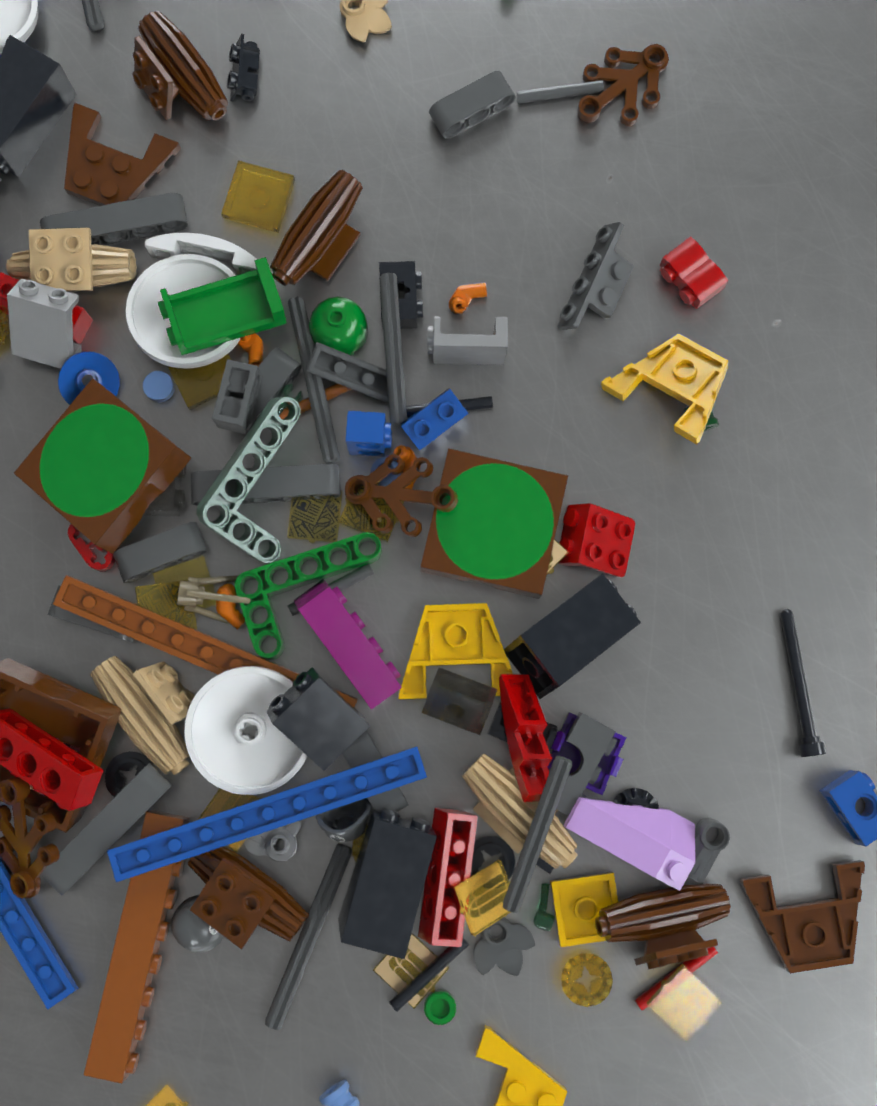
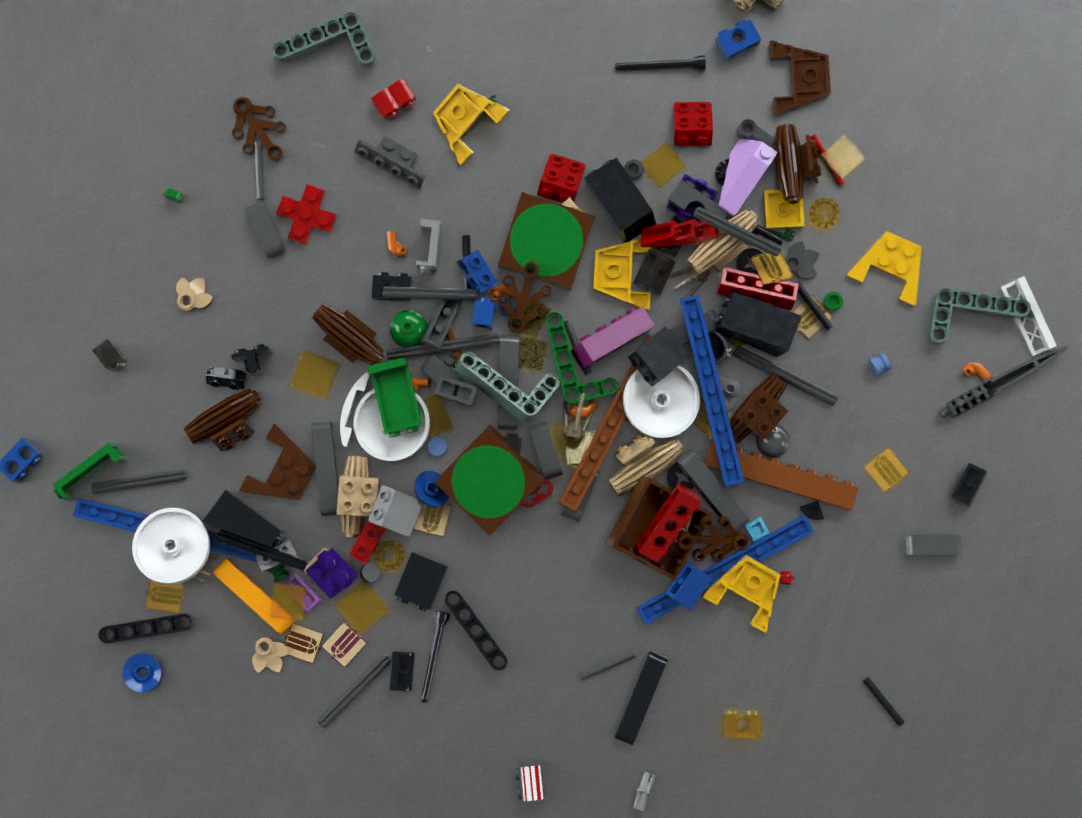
camera: 80 degrees left, 5 degrees up
none -> black bracket [230,344,272,377]
none -> sand green beam [272,12,376,67]
none -> red plate [276,184,337,245]
none -> piece [413,503,452,537]
none -> dark grey tile [624,159,644,179]
none -> clear yellow piece [642,142,686,187]
none -> dark tan plant [670,266,711,298]
none -> red bracket [674,102,713,146]
none -> black bar [731,213,784,246]
none -> medium azure tile [744,516,770,543]
none -> black tile [799,501,824,520]

